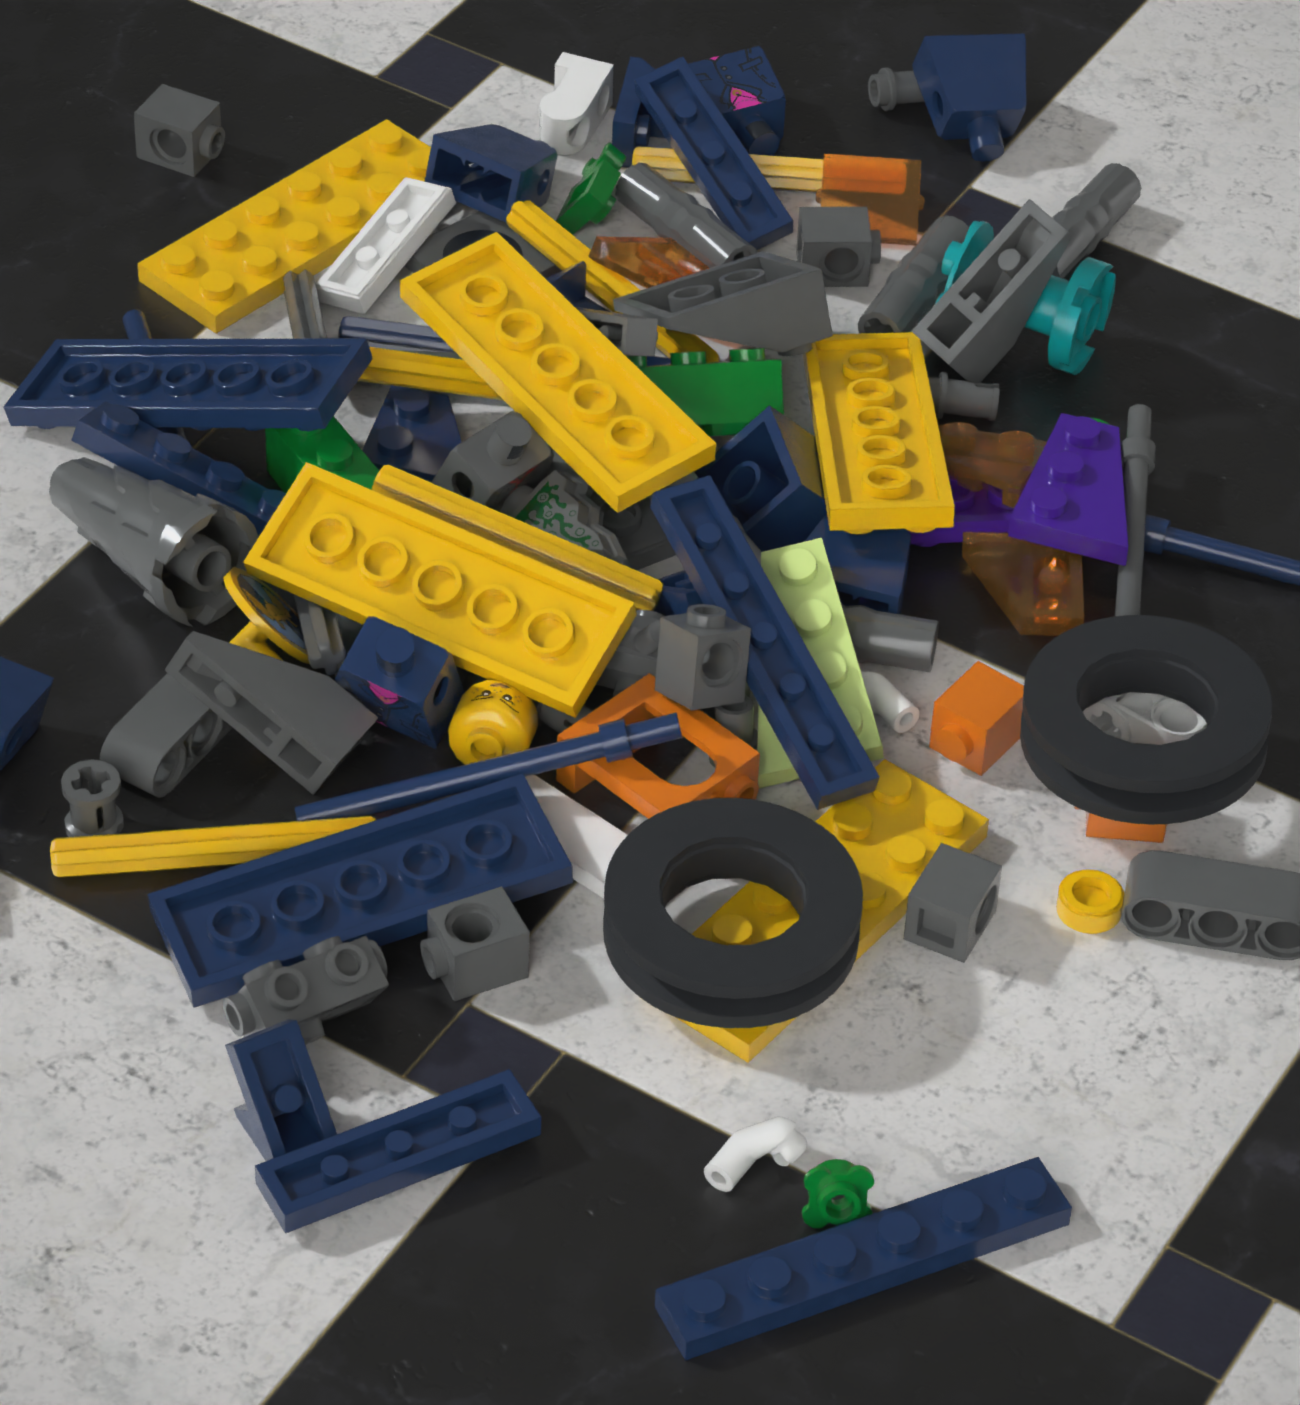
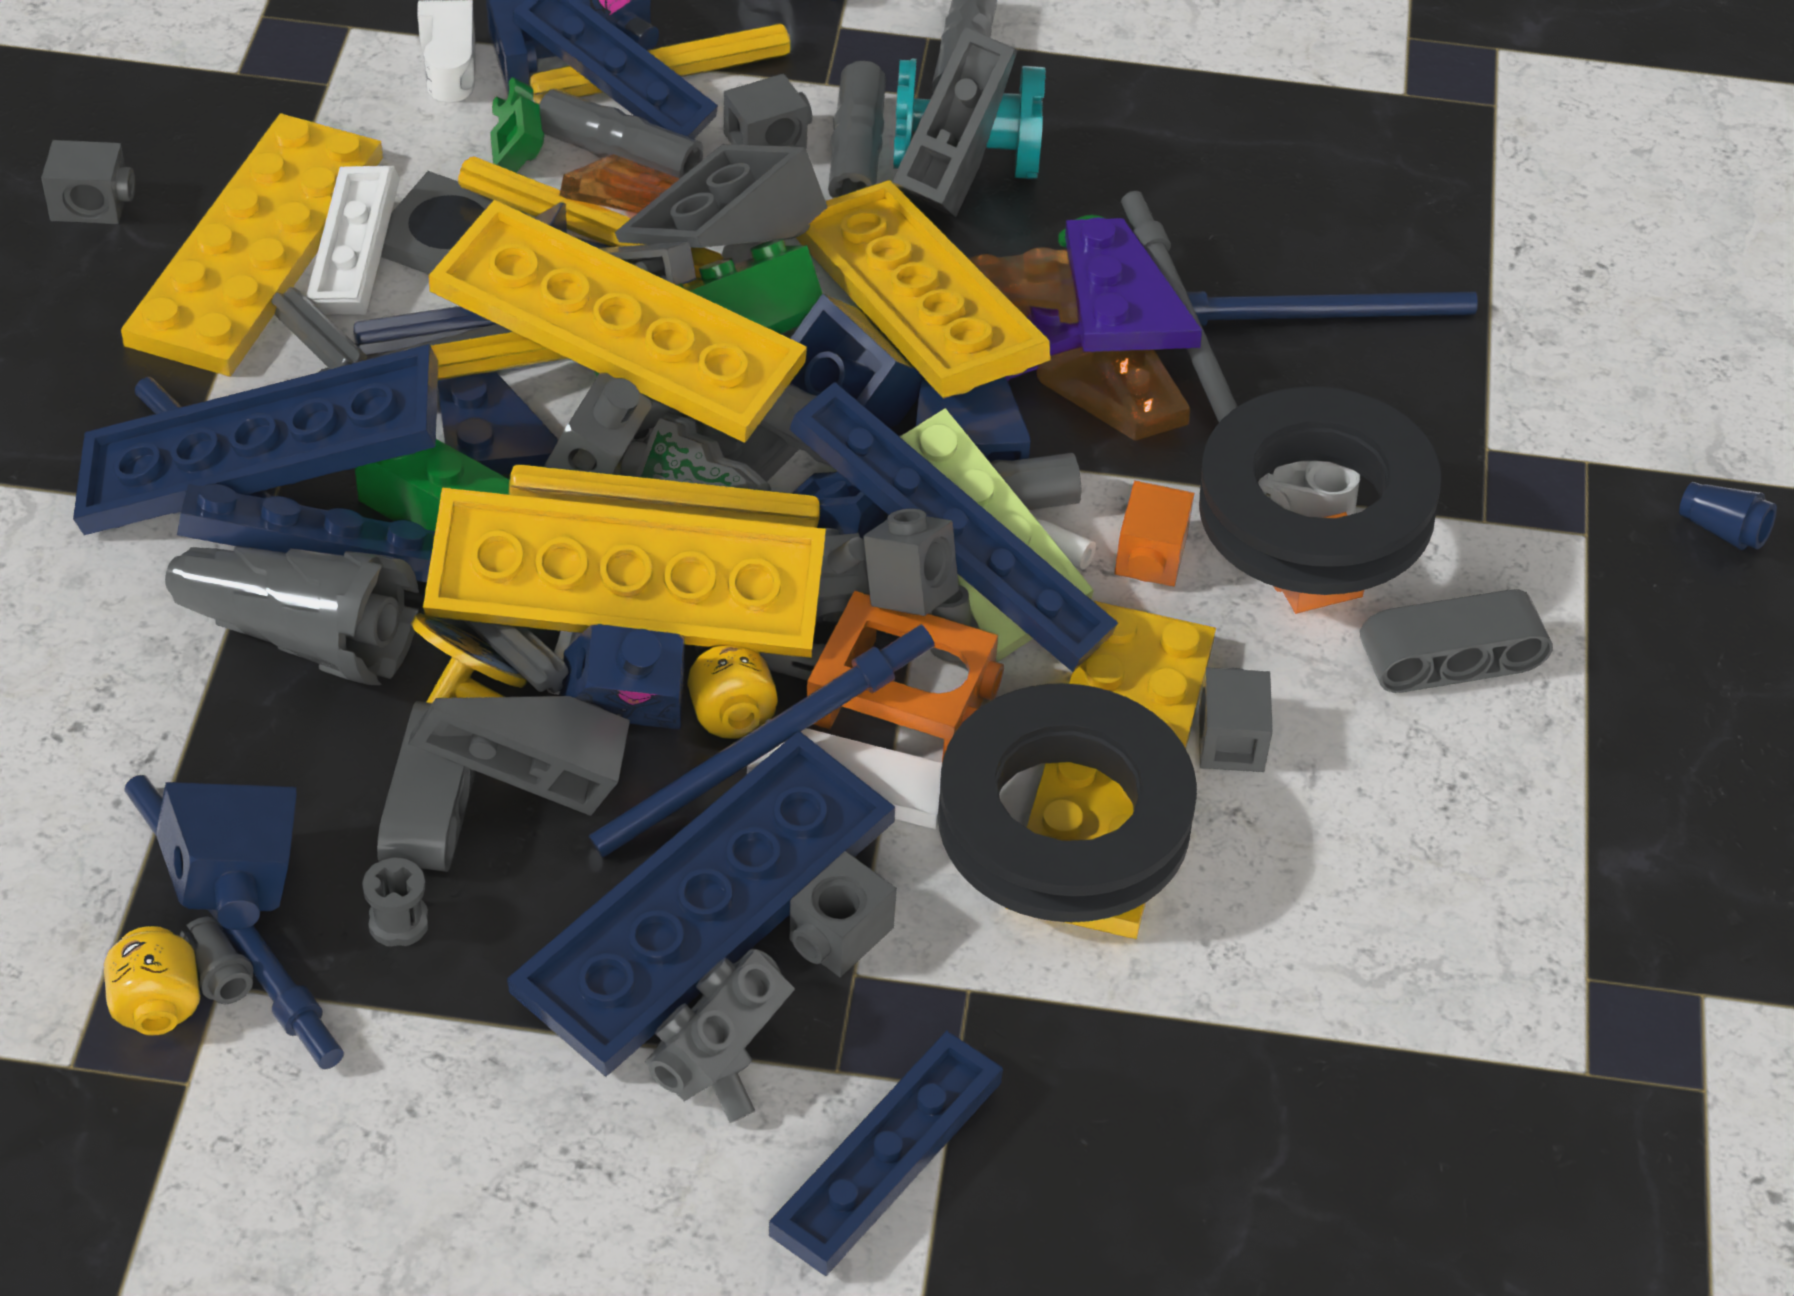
camera: 25 degrees left, 5 degrees up
yellow axle [50,816,376,878] -> none
dark blue slope [225,1019,337,1161] -> none
dark blue torso [424,124,558,223] -> none
dark blue plate [655,1157,1072,1361] -> none
white arm [704,1116,807,1192] -> none
green plate [802,1159,874,1228] -> none
clear orange piece [815,154,925,246] -> none
dark grey pin [928,372,999,421] -> none
yellow tile [1056,869,1124,934] -> none

